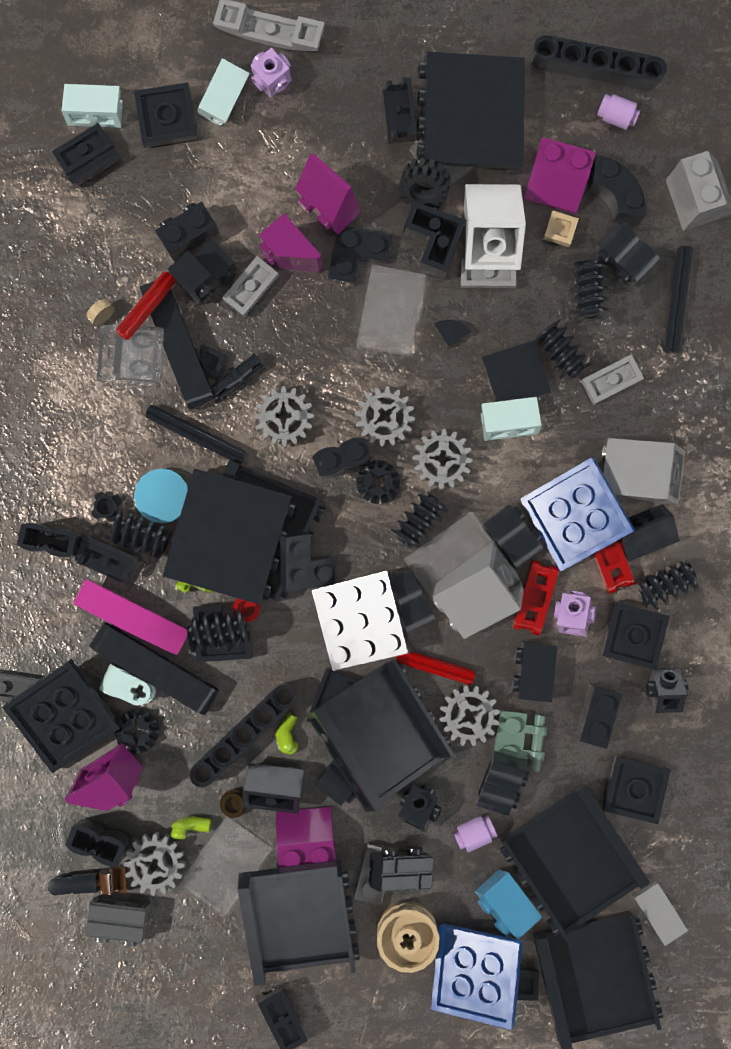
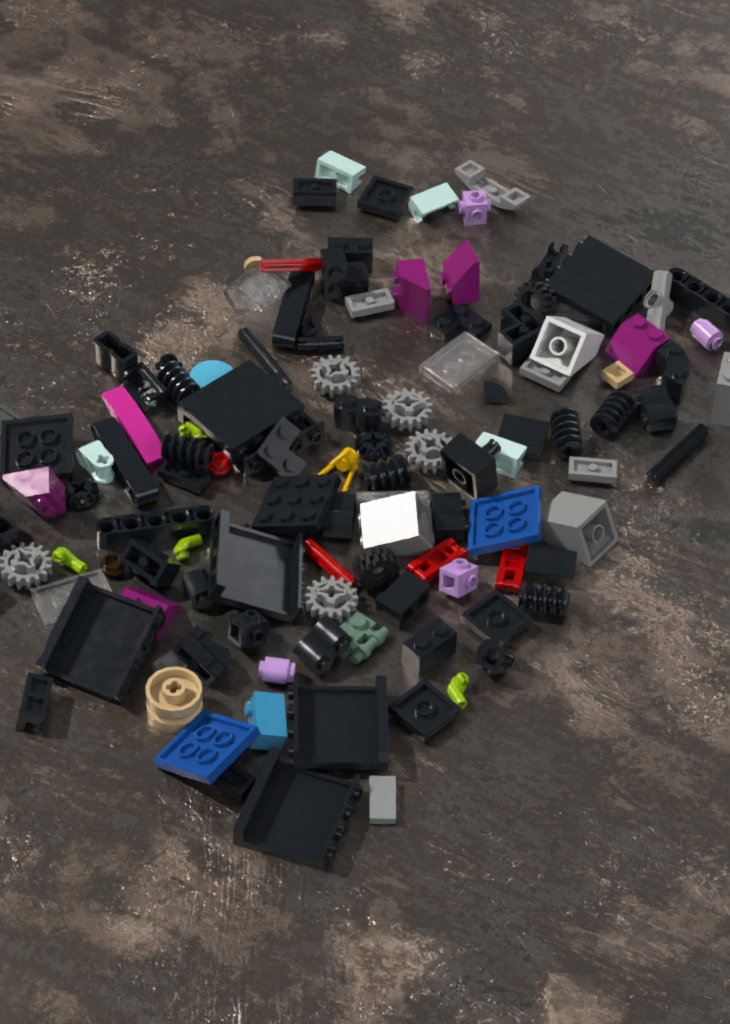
camera: 30 degrees right, 40 degrees down
none -> yellow plant [317,447,359,492]
none -> black tyre [352,546,400,591]
none -> black brick [441,432,501,500]
none -> lime arm [447,672,469,709]
none -> light grey piece [643,270,674,332]

